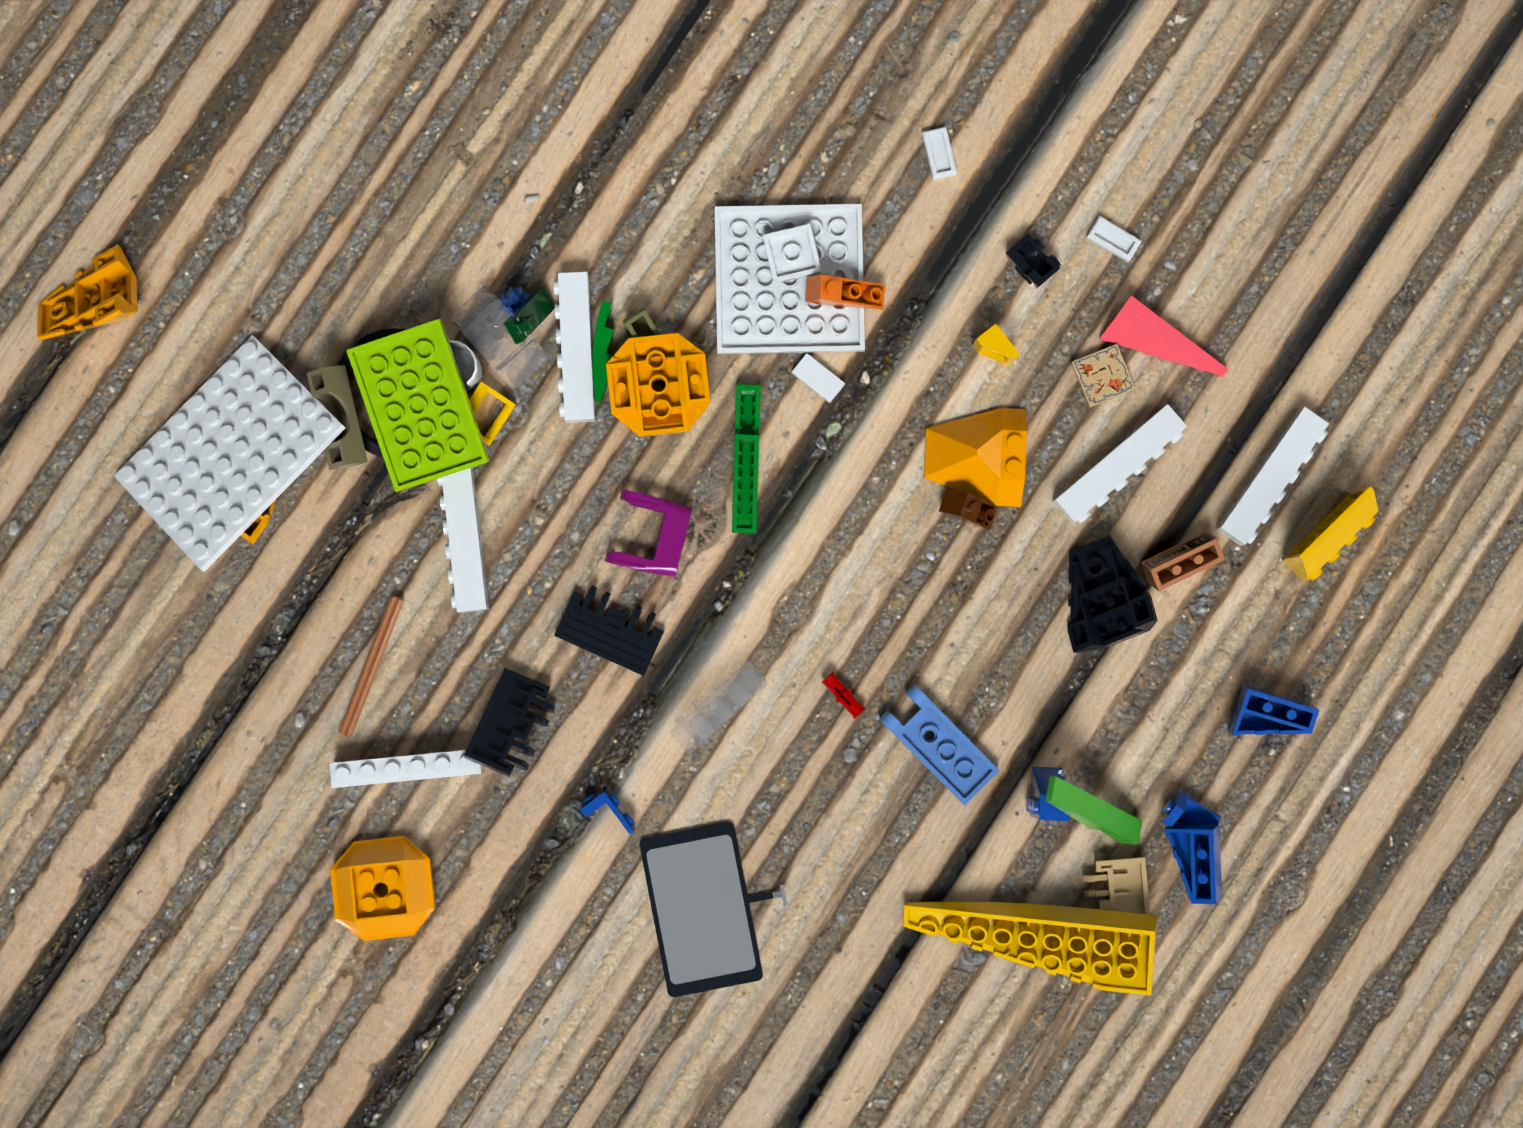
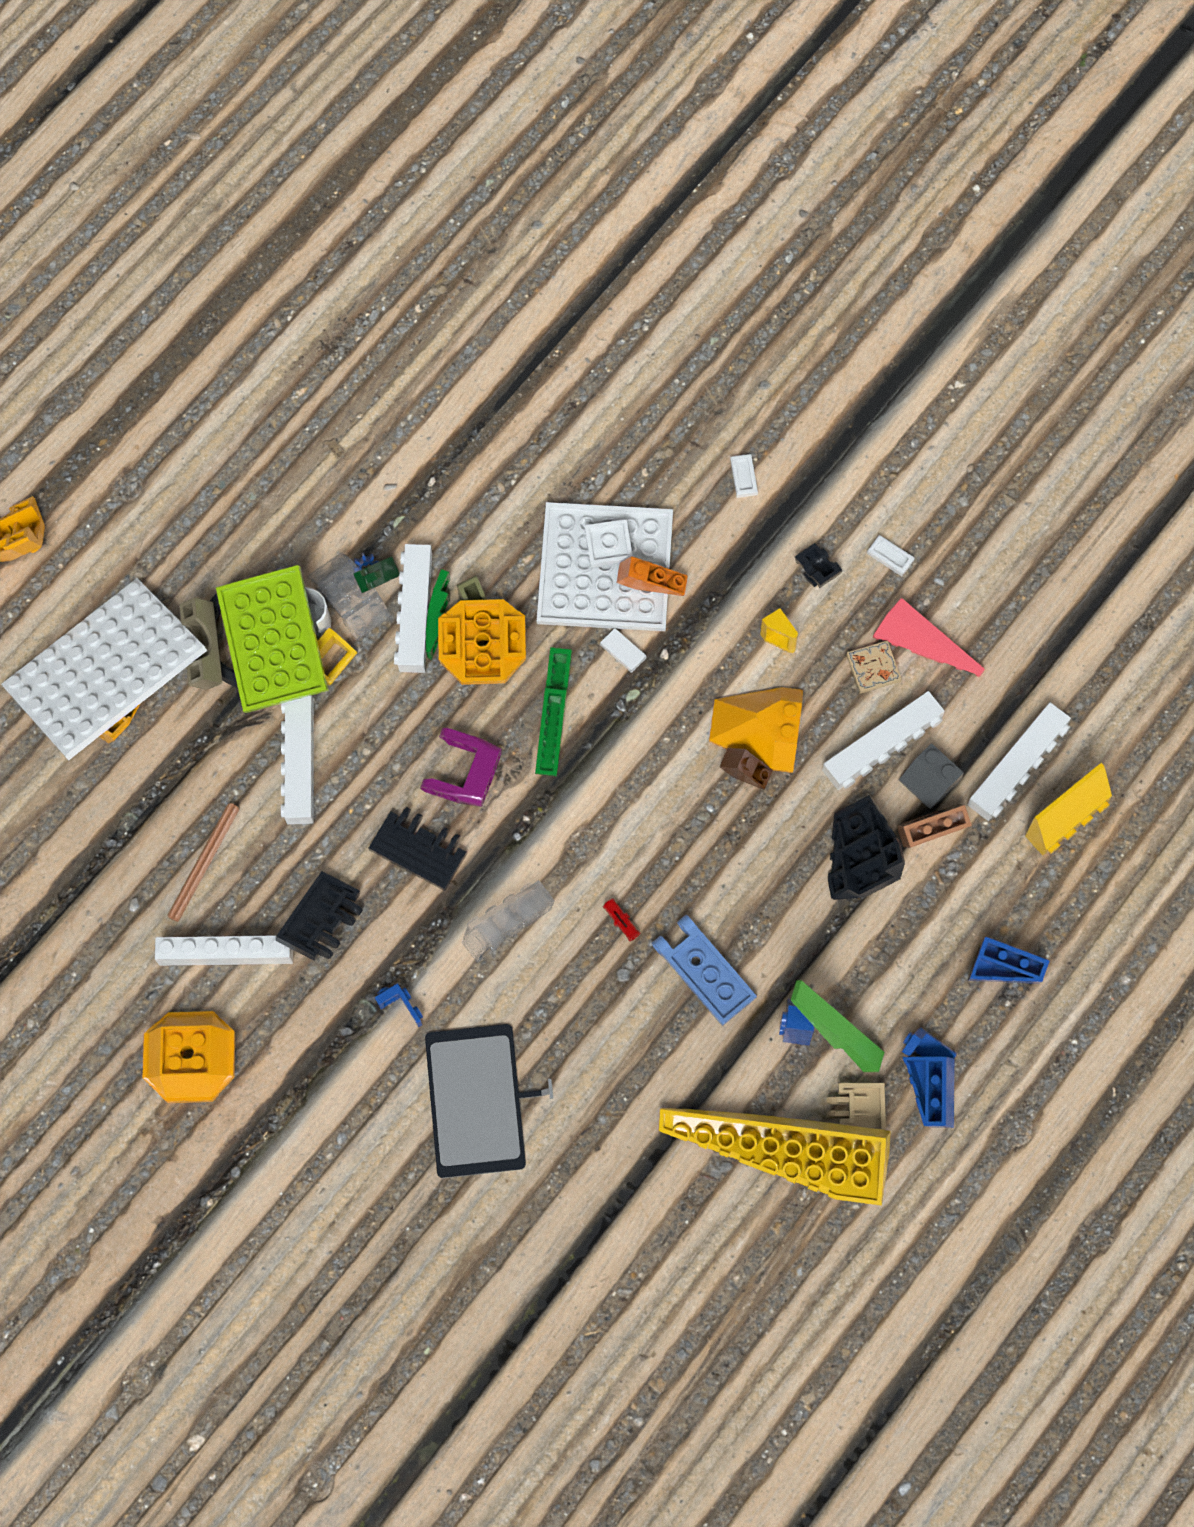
camera: 15 degrees right, 15 degrees down
none -> dark grey slope [899,743,964,810]

